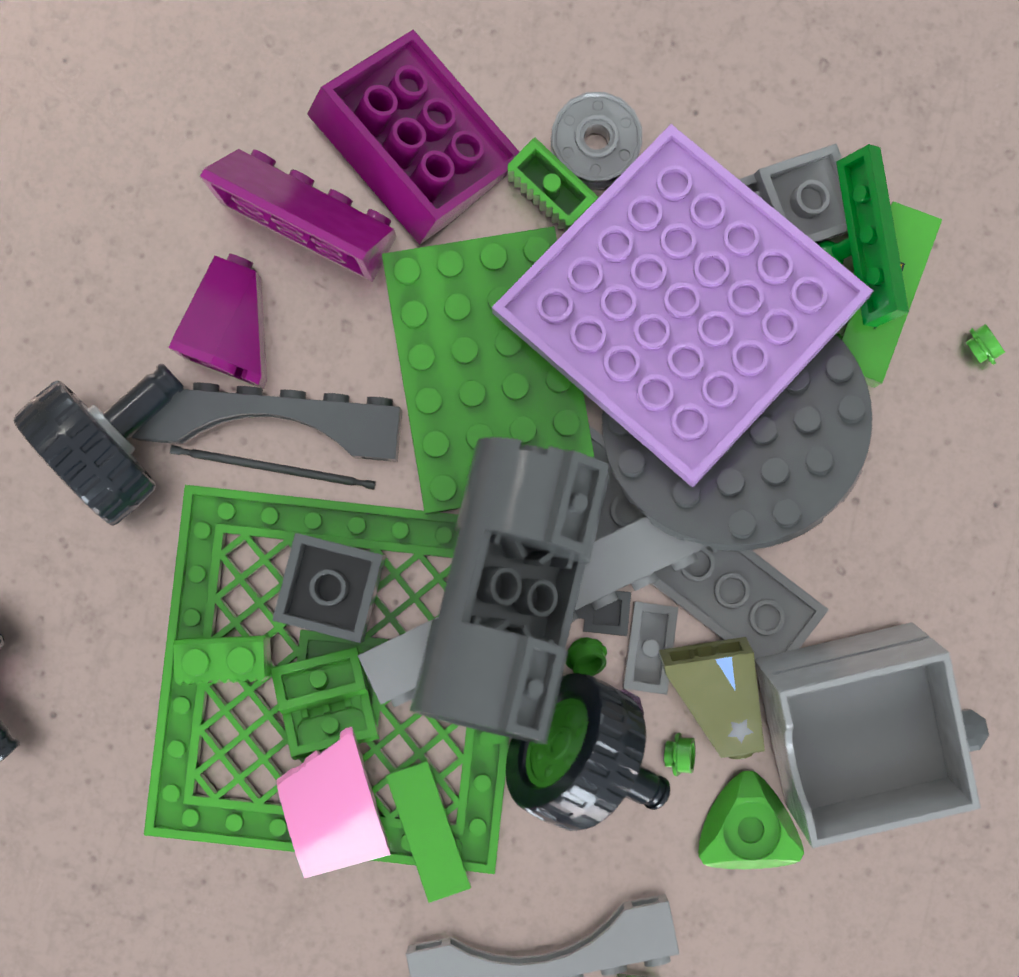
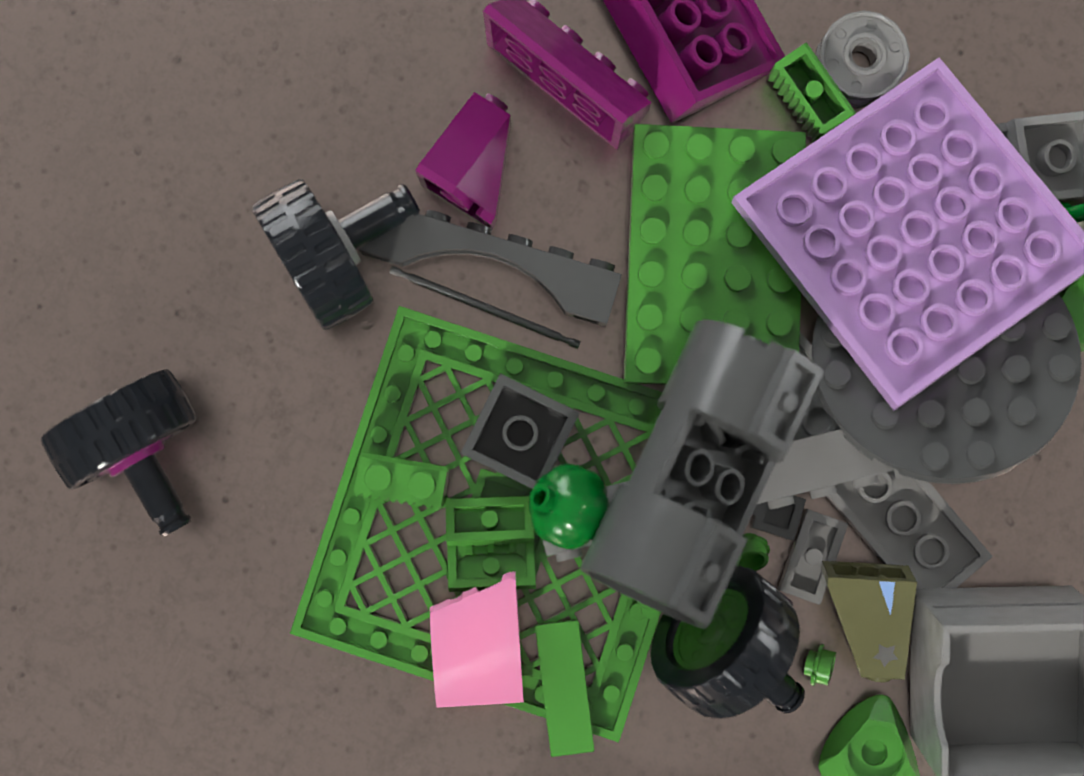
camera: 10 degrees right, 0 degrees up
none -> green plant [529,463,610,550]

